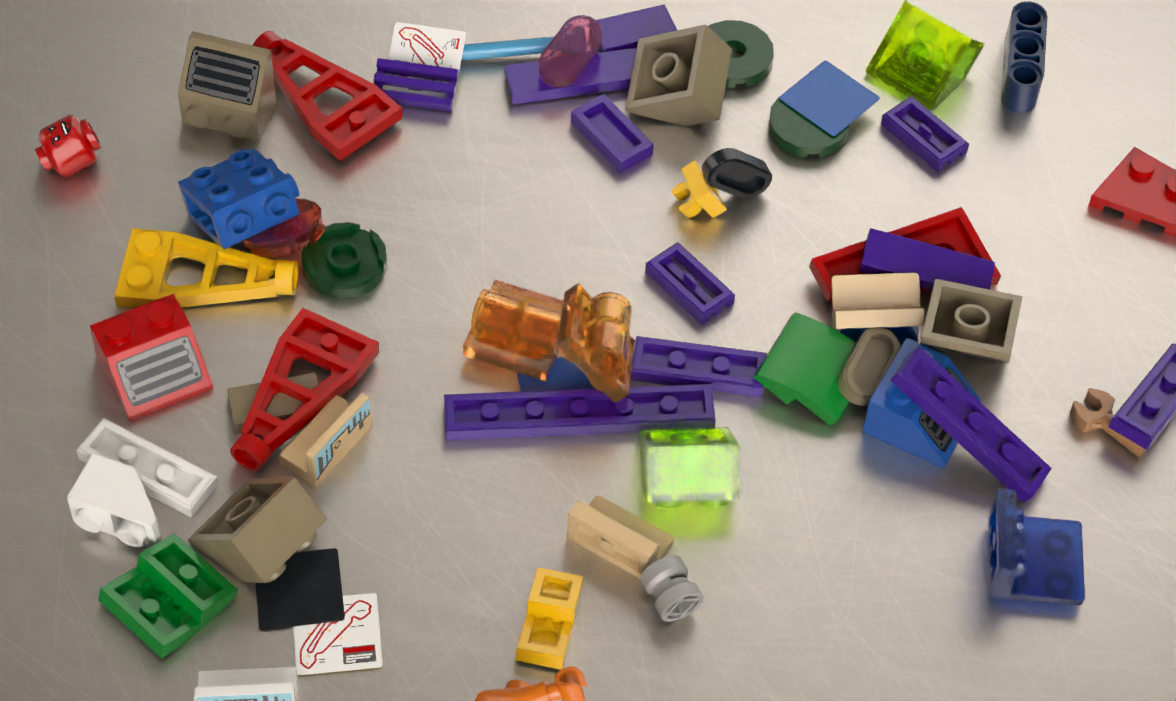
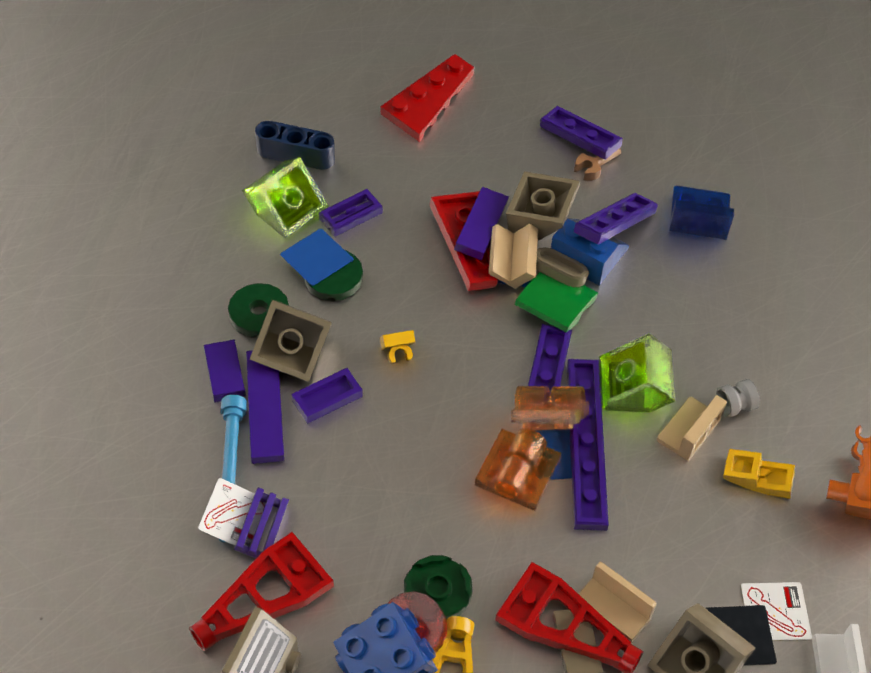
camera: 85 degrees left, 0 degrees up
clear pink tile [539,15,602,88] -> none
dark purple tile [645,242,735,325] -> none
black tile [701,148,772,198] -> none

